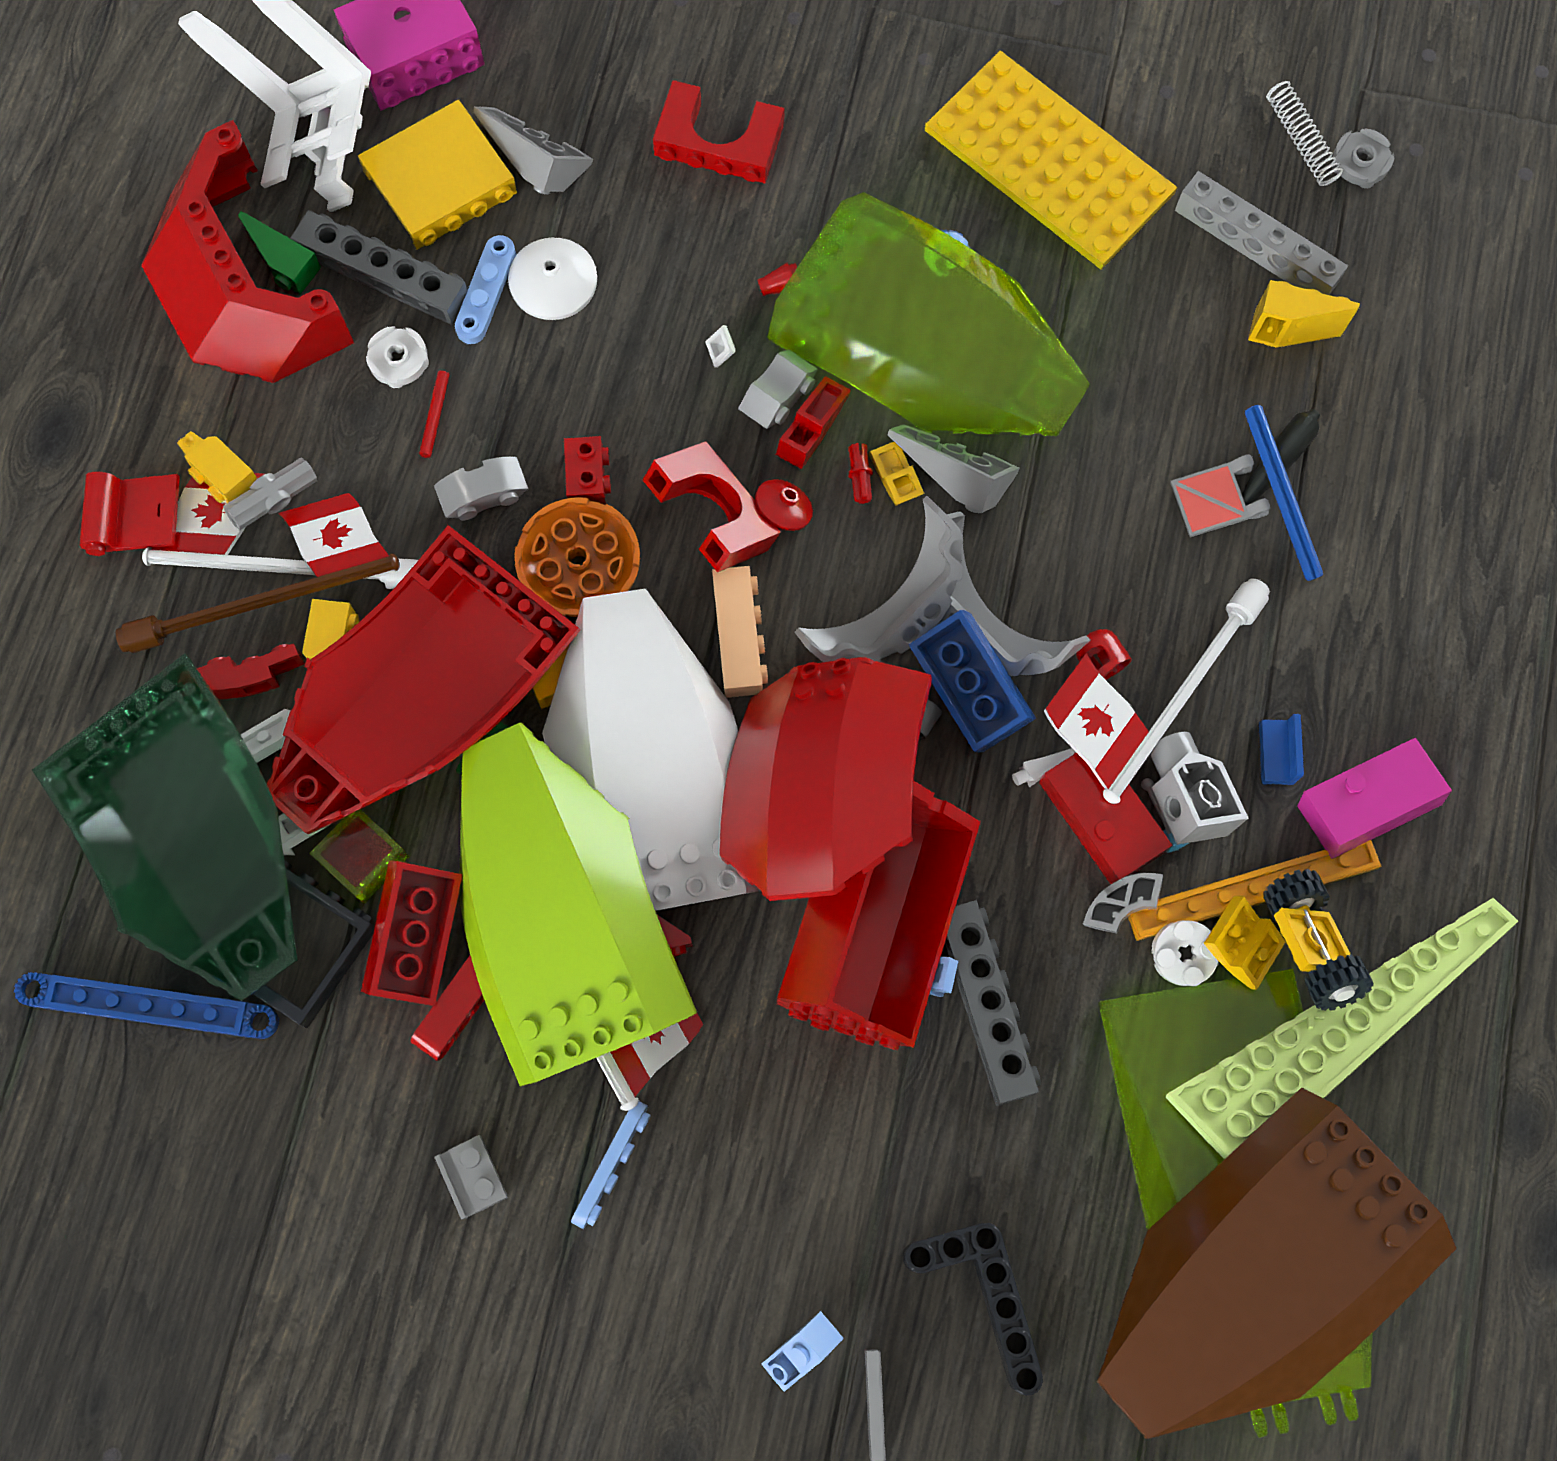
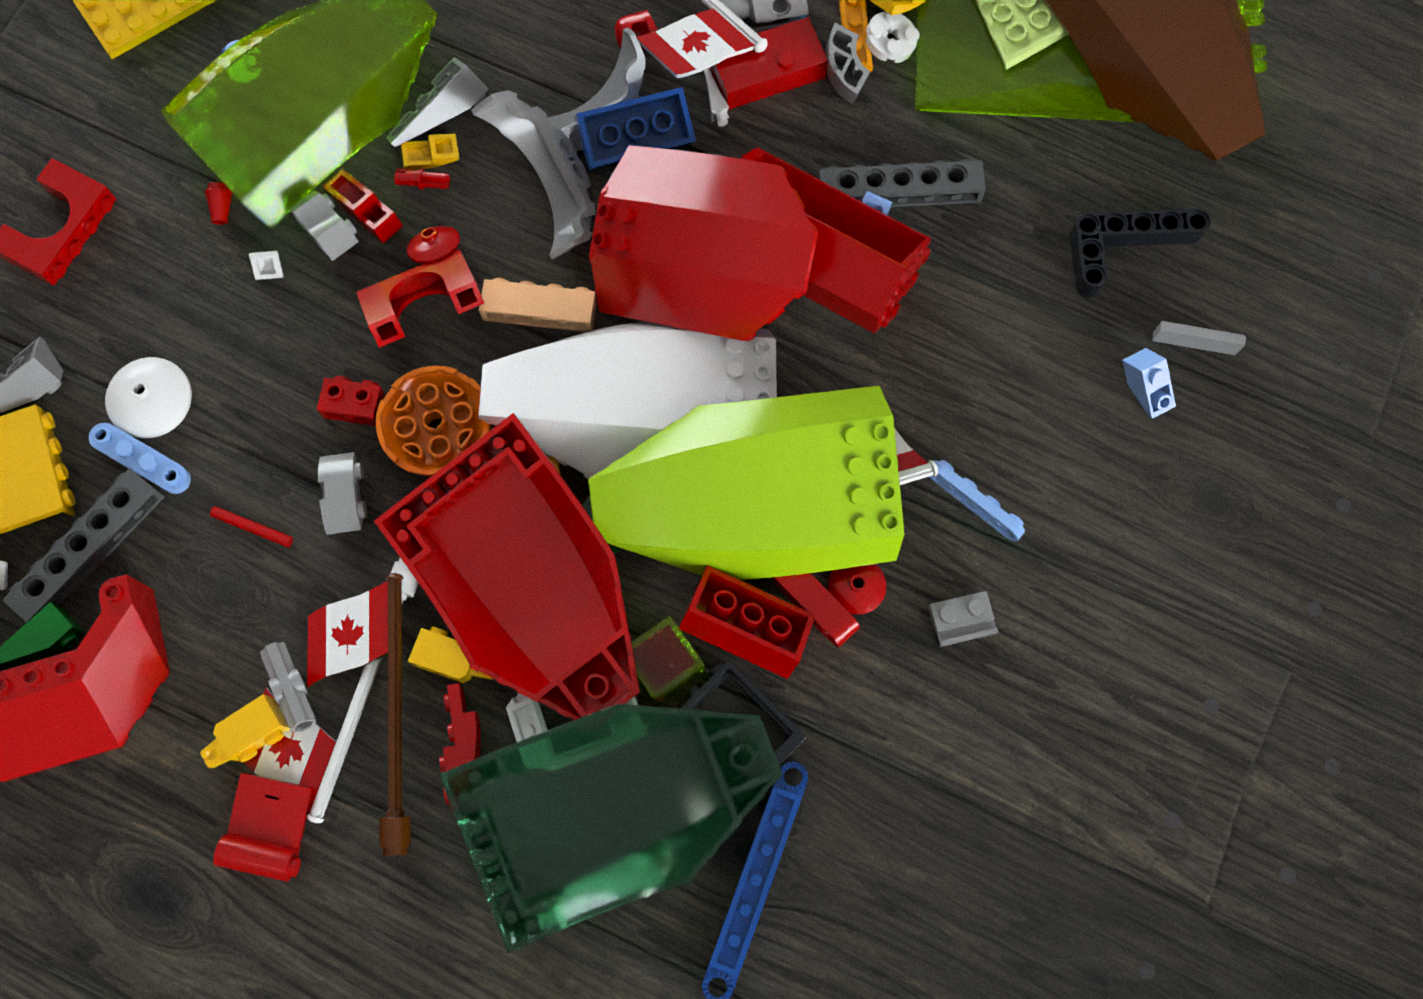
camera: 75 degrees left, 0 degrees up
white plate [366,326,429,388] -> none
none -> red dish [828,564,886,615]

